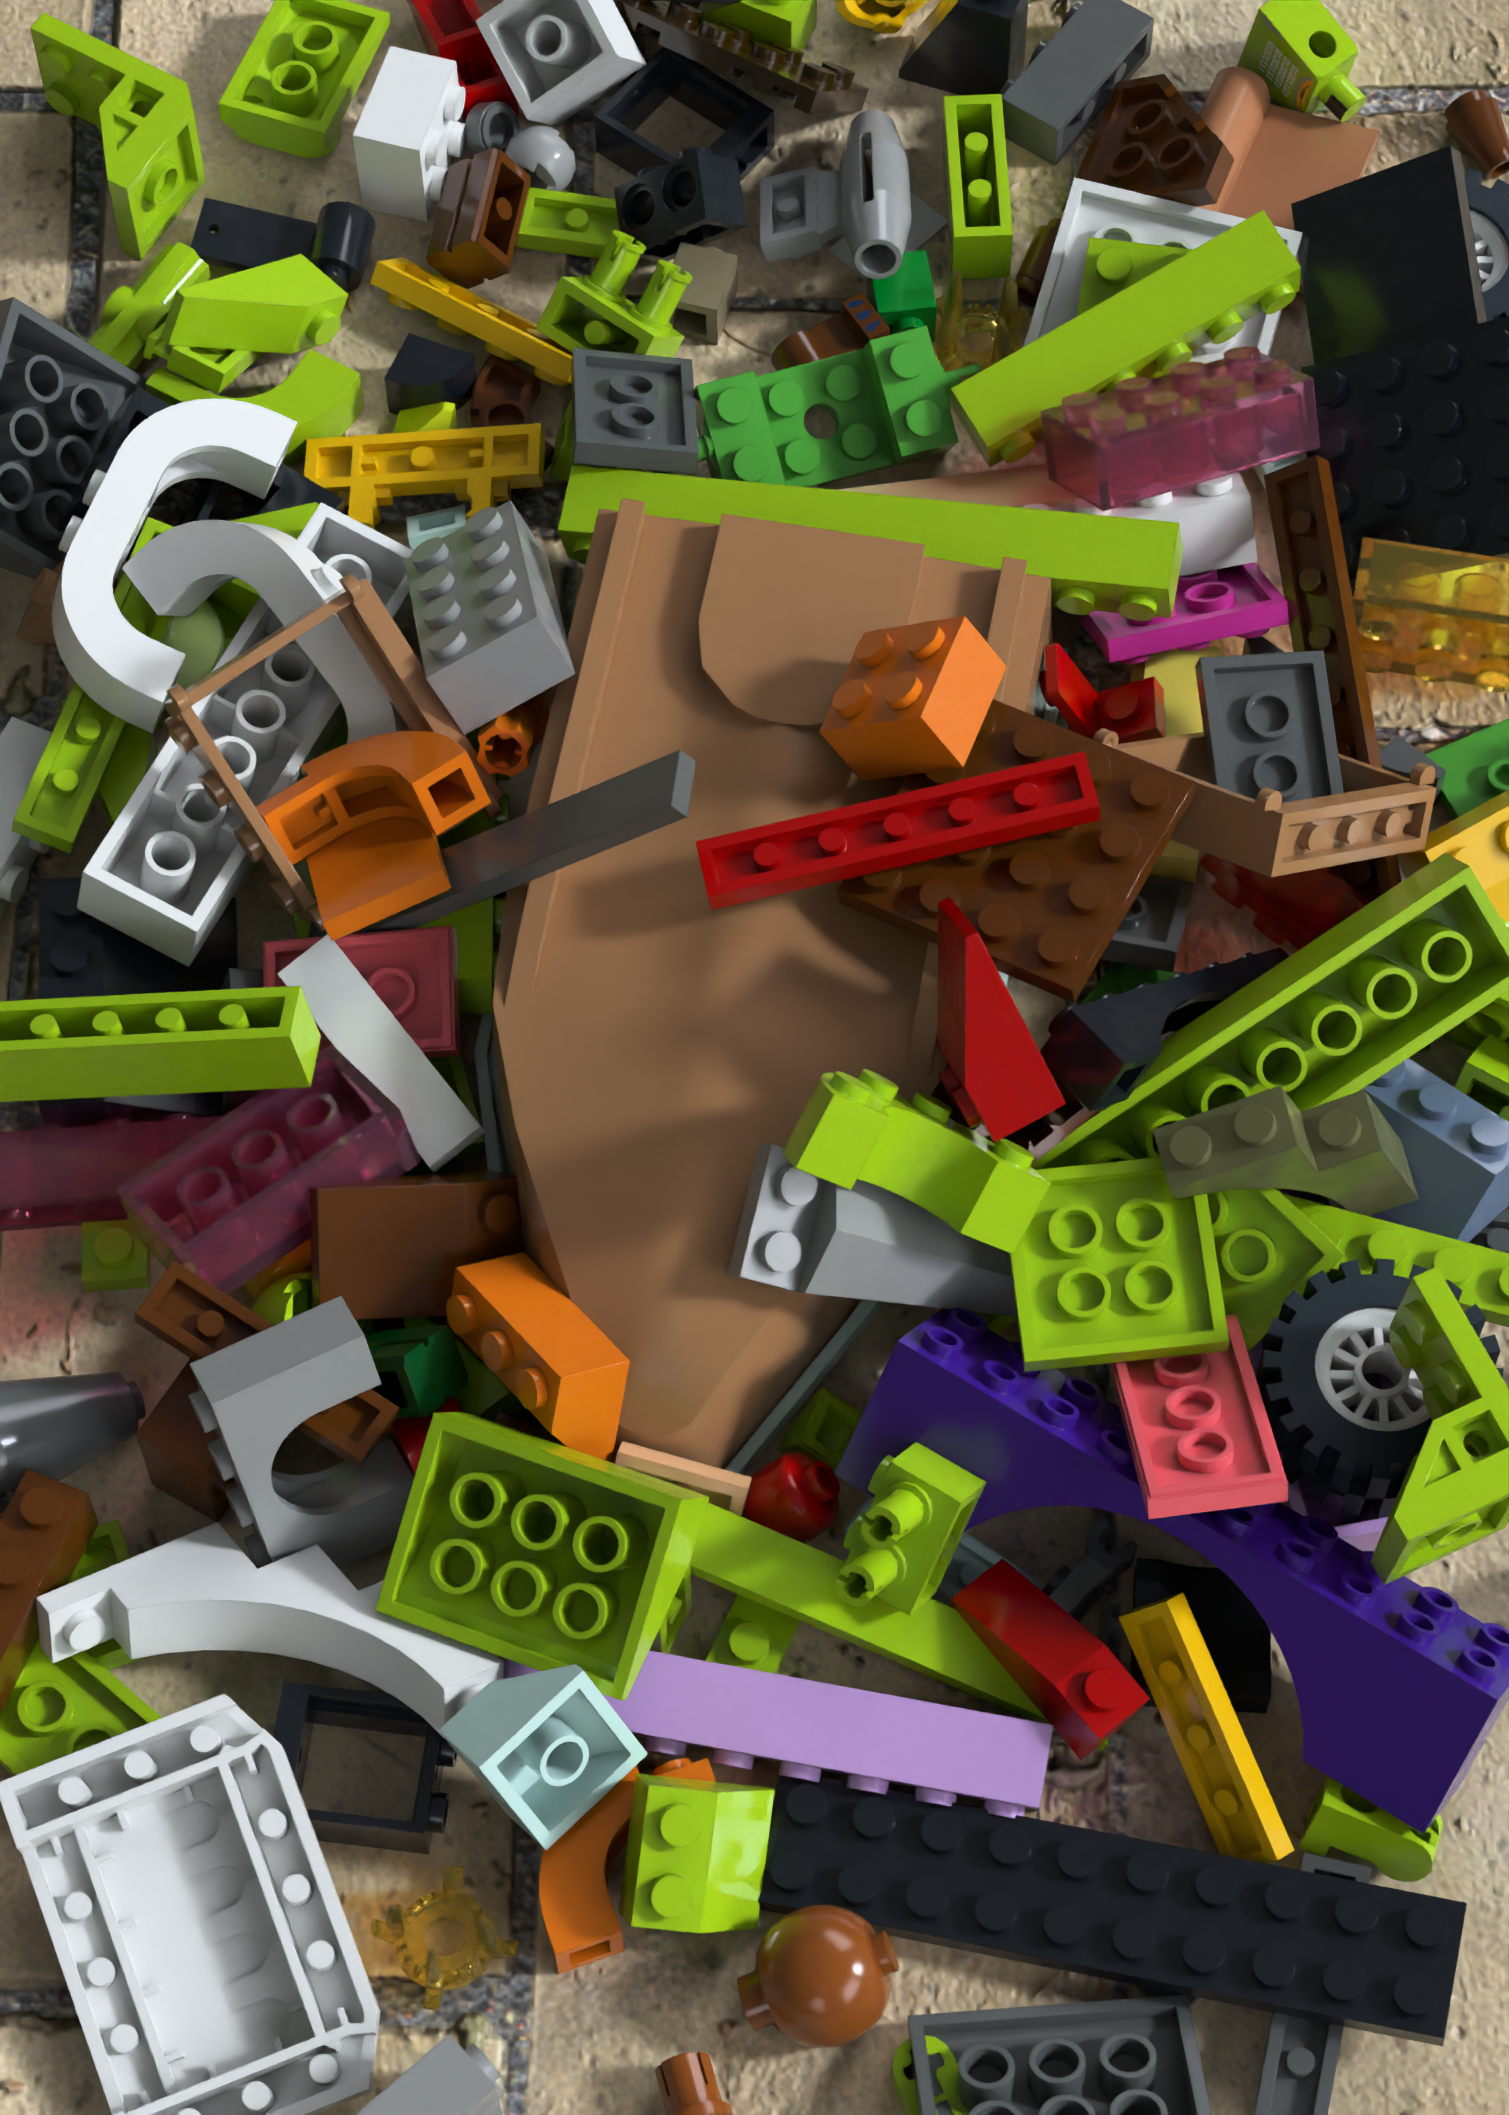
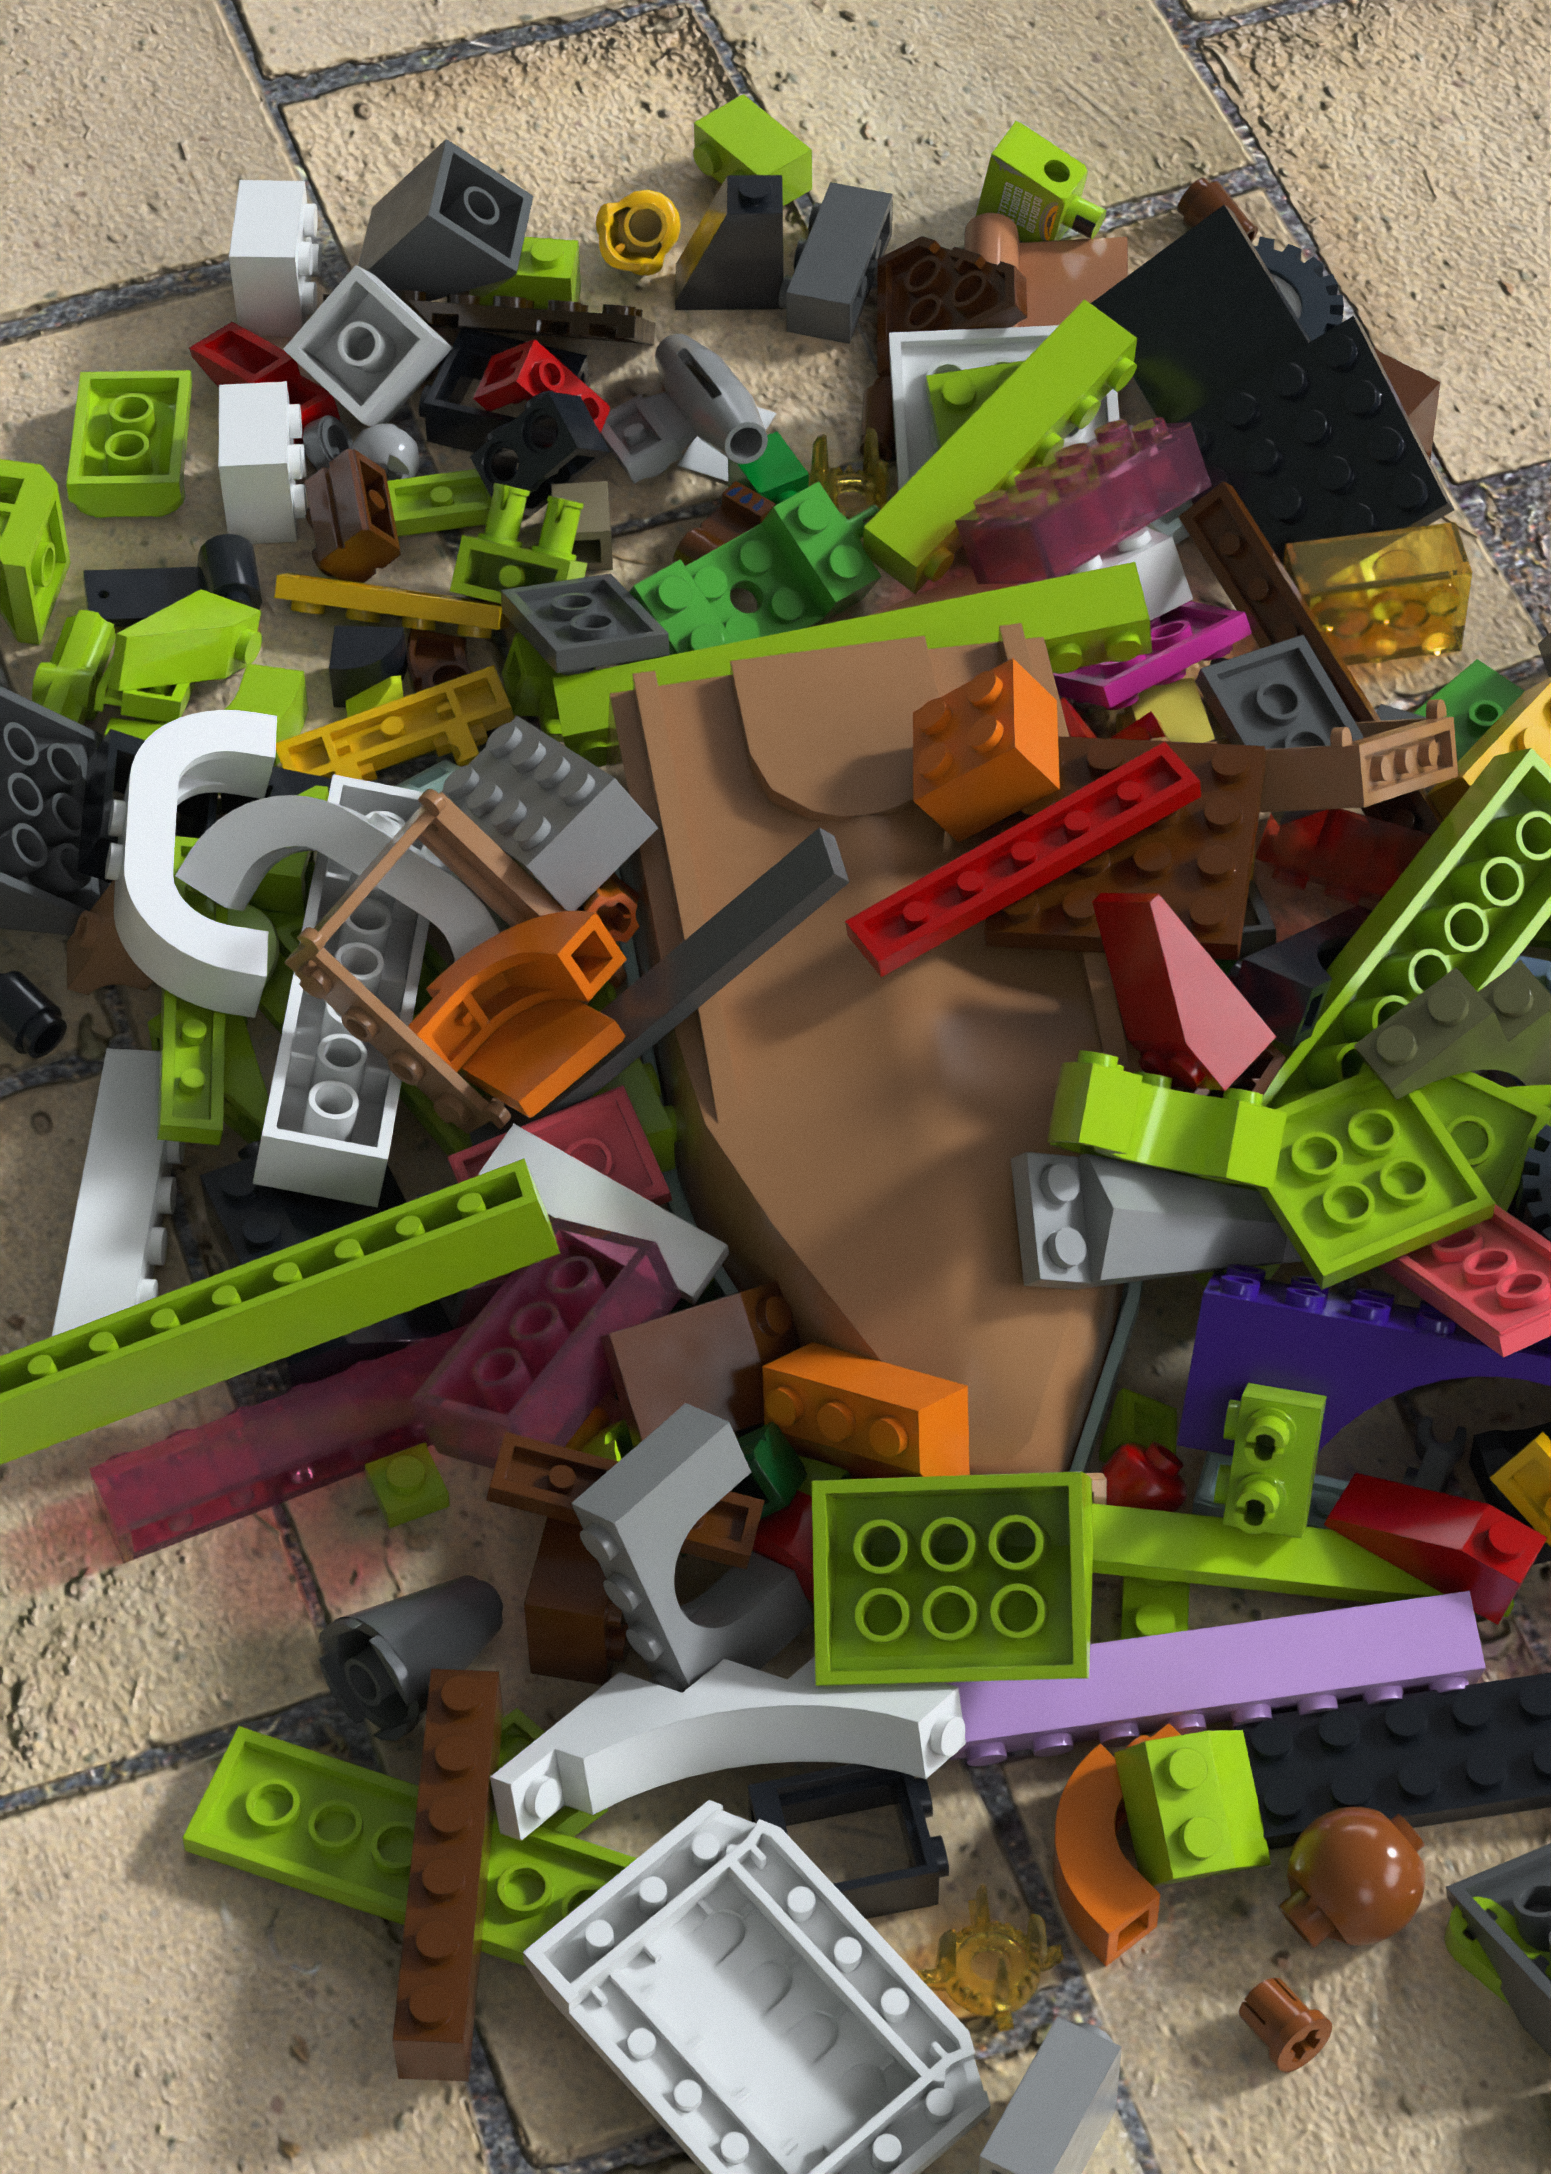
camera: 20 degrees left, 10 degrees down
light aqua slope [438,1664,648,1850] -> none
lime brick [942,94,1013,280] -> none
none -> red bracket [473,339,610,433]

